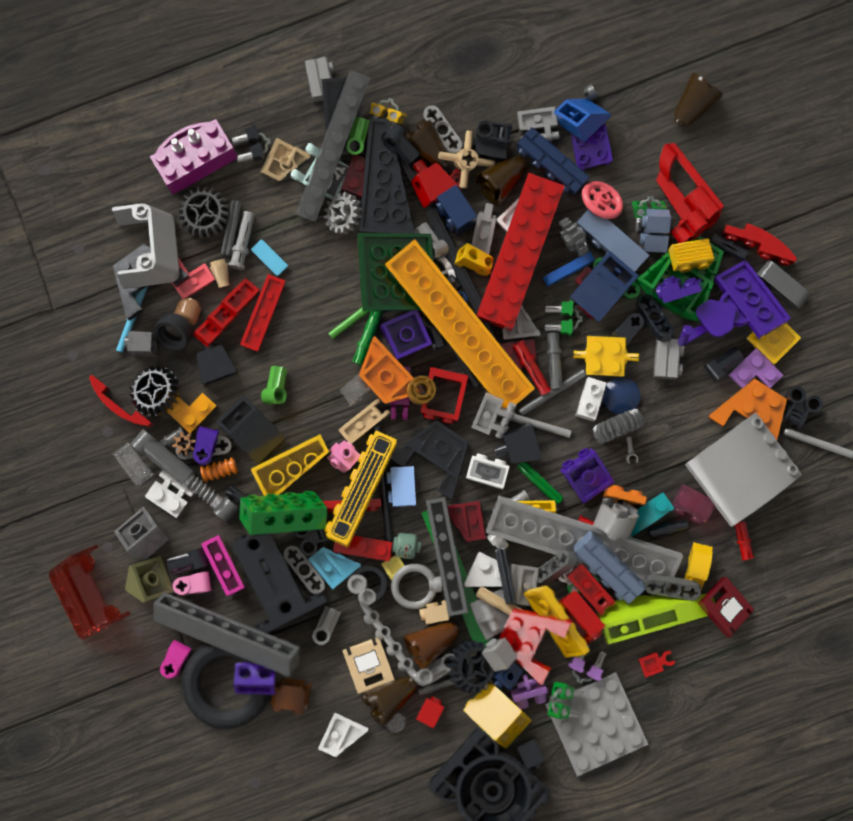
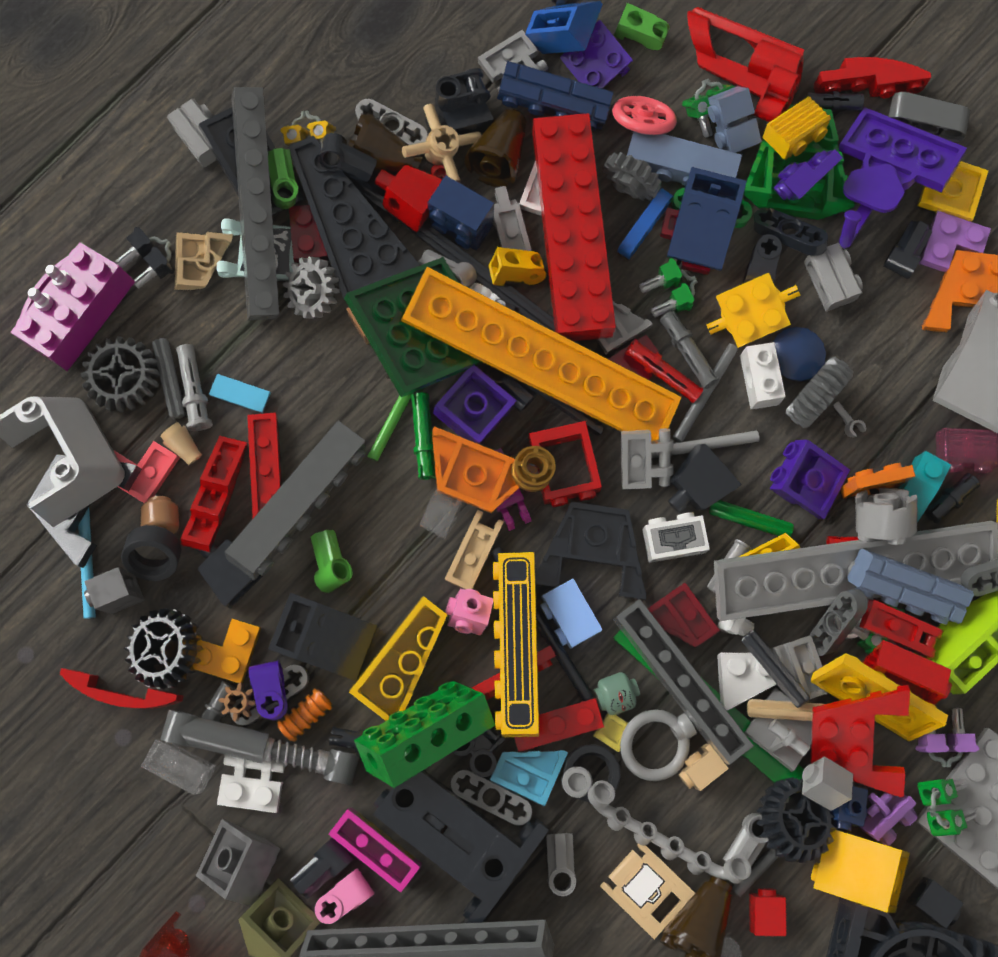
camera: 25 degrees left, 5 degrees down
reddish brown cone [403,621,459,669] -> none
none -> dark grey brick [225,421,366,581]
none -> bright green leg [613,3,670,50]

